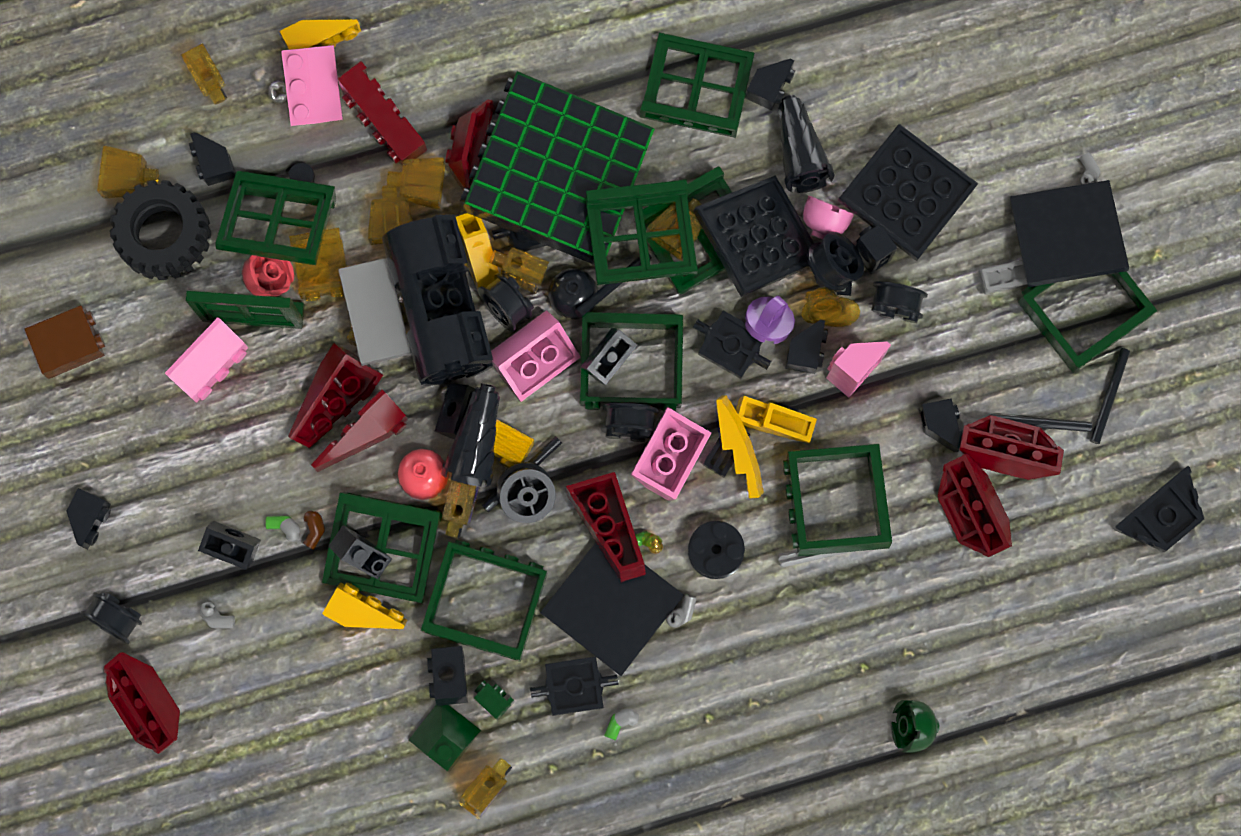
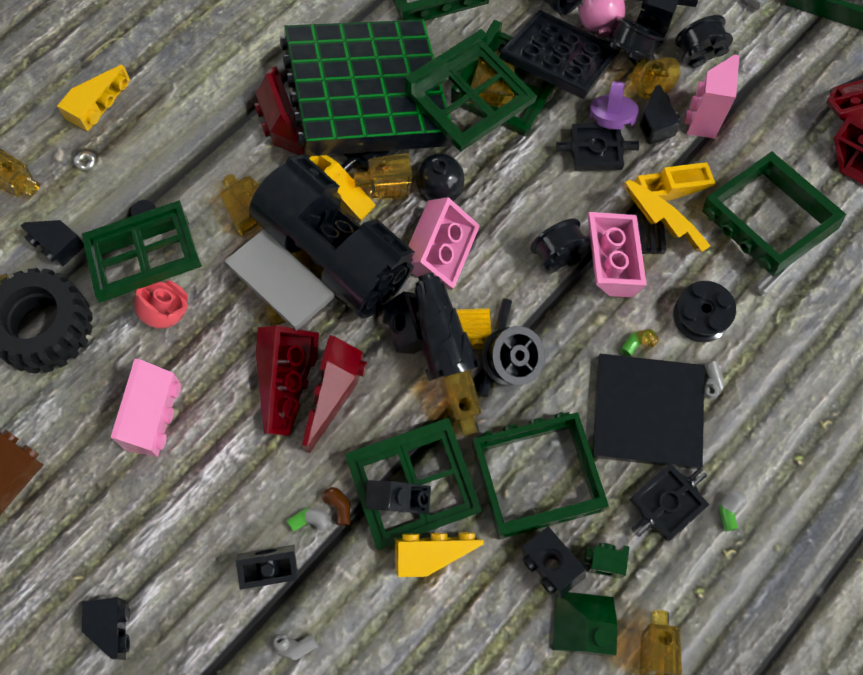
camera: 30 degrees left, 10 degrees down
dark green window [186,291,305,329] -> none
bright pink slope [281,45,343,126] -> none
clear yellow panel [289,228,347,302] -> none
dark red wedge [338,61,427,168] -> none
clear yellow torso [387,157,446,210] -> none
coral cylinder [397,449,449,500] -> none
black wheel [478,273,534,332] -> none
dark red wedge [566,472,646,582] -> none
black bar [575,254,652,318] -> none
dark green window [580,312,683,412] -> none
black brick [581,328,638,385] -> none
black slope [919,398,963,452] -> none

